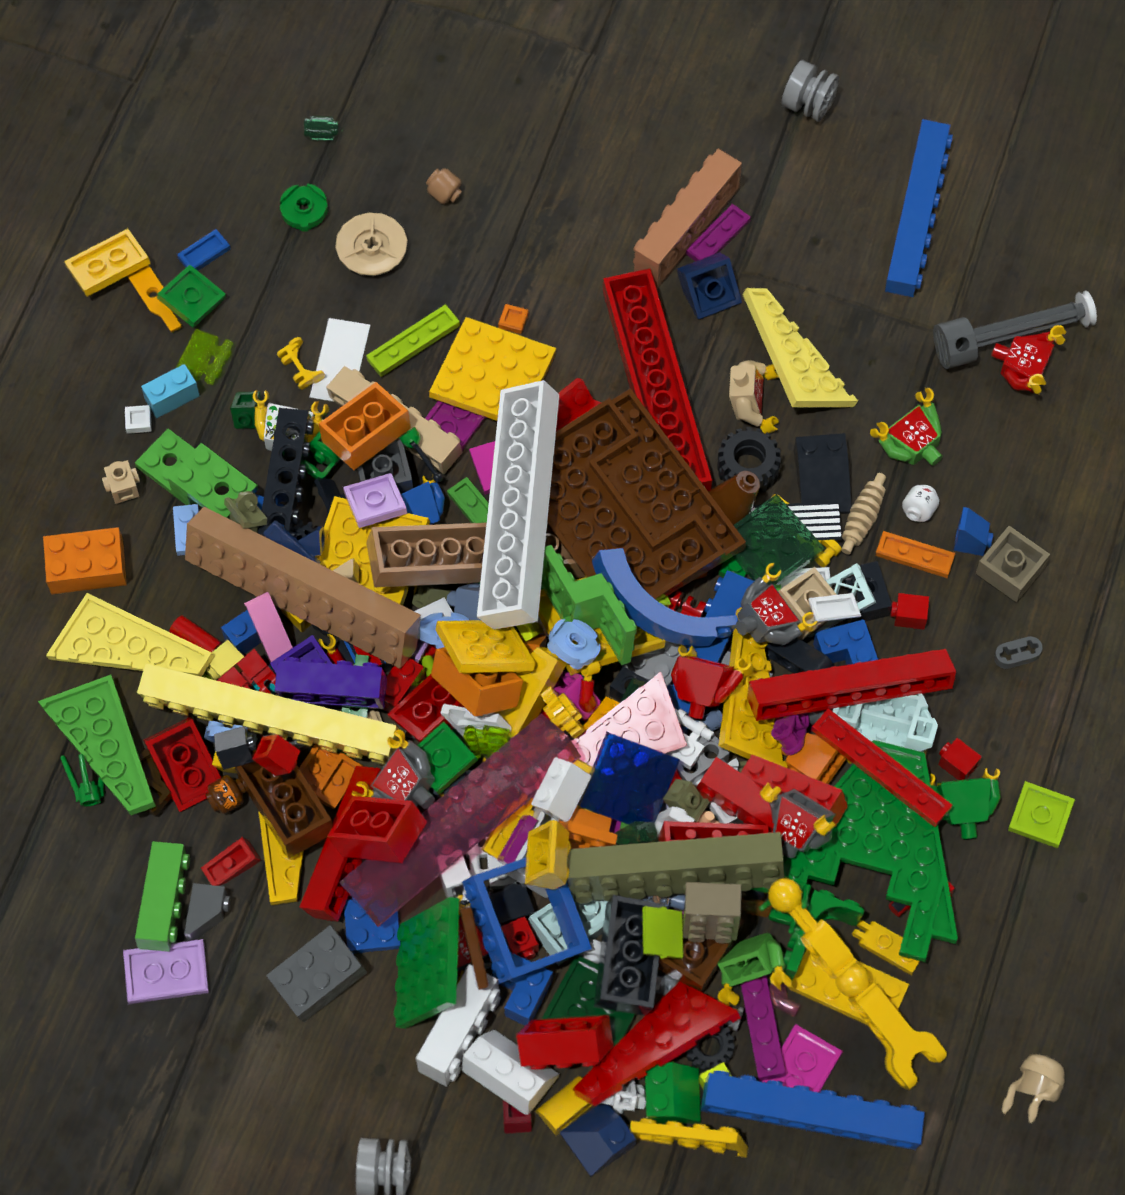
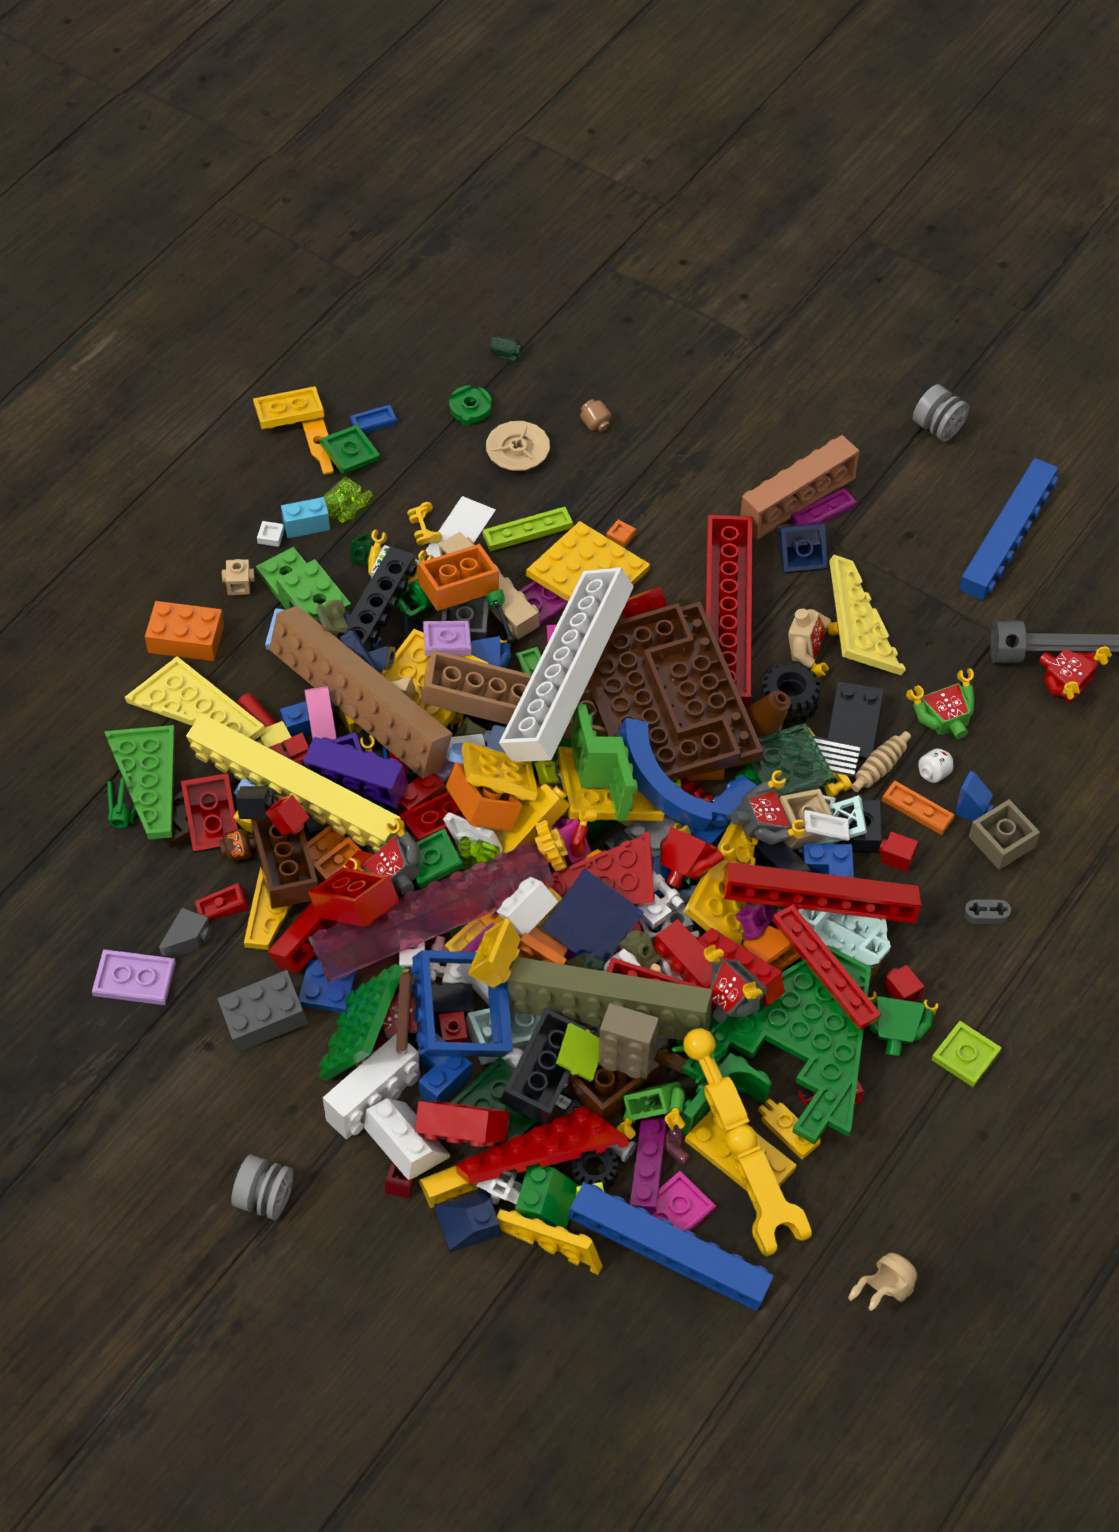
camera: 15 degrees right, 10 degrees down
bright green brick [135,841,190,952] -> none
light blue plate [547,619,601,669] -> none

